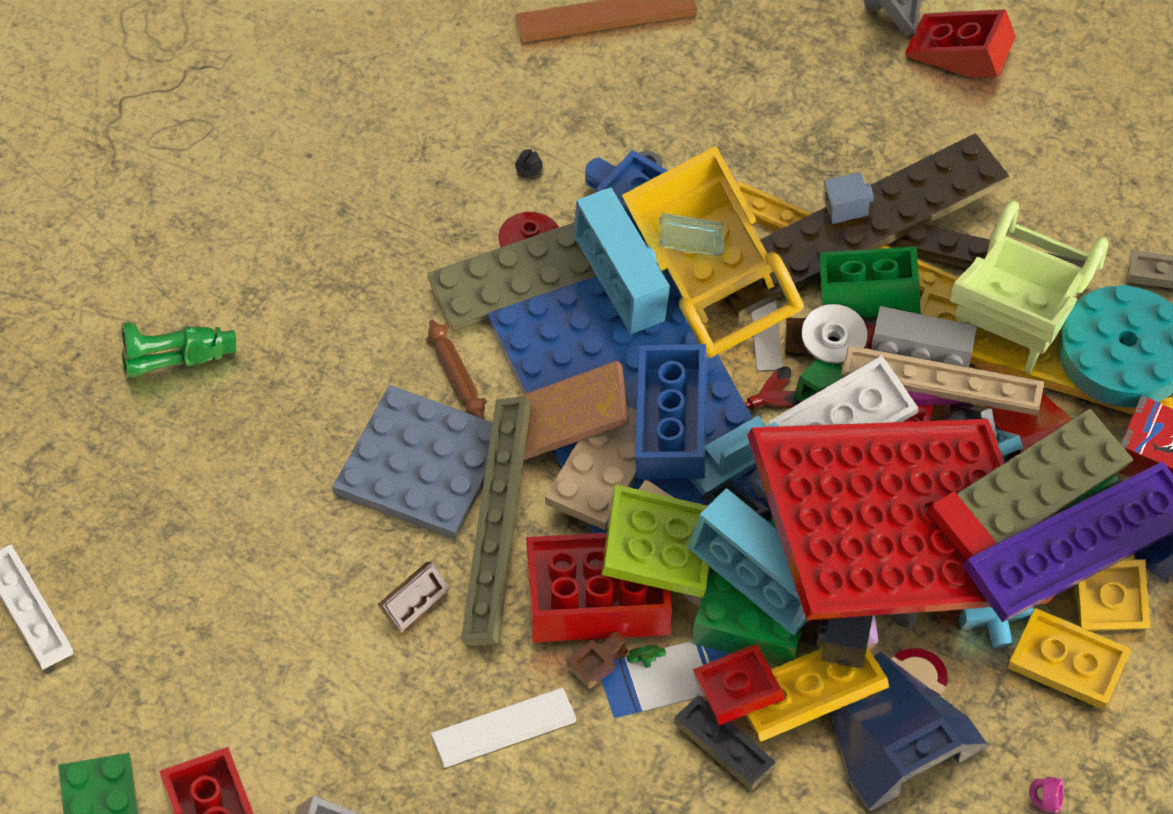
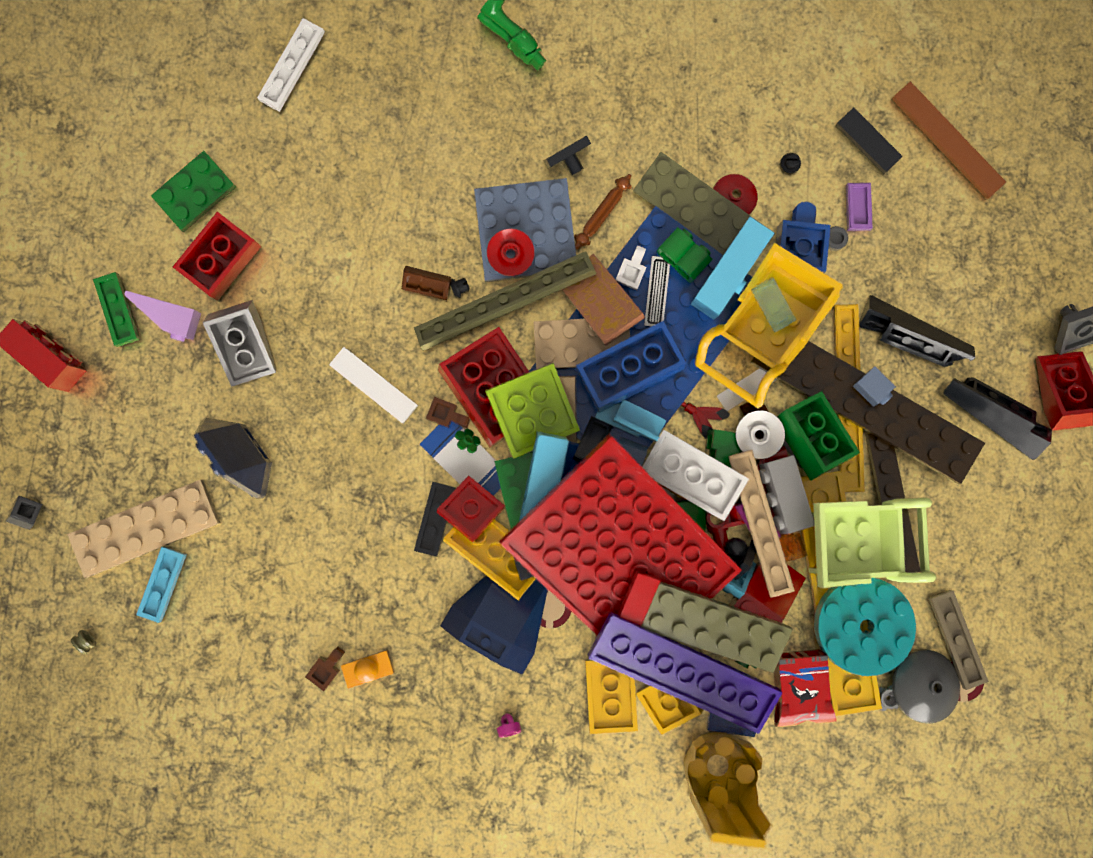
camera: 60 degrees right, 30 degrees up
none -> black piece [450,278,470,298]
none -> red dish [487,229,534,276]
none -> black tile [543,136,591,175]
none -> white plate [616,245,646,290]
none -> sticker [644,256,670,326]
none -> green brick [656,227,713,283]
none -> black tile [835,107,903,174]
none -> medium lavender tile [846,183,873,231]
none -> black wedge [859,295,975,367]
none -> black wedge [943,377,1052,460]

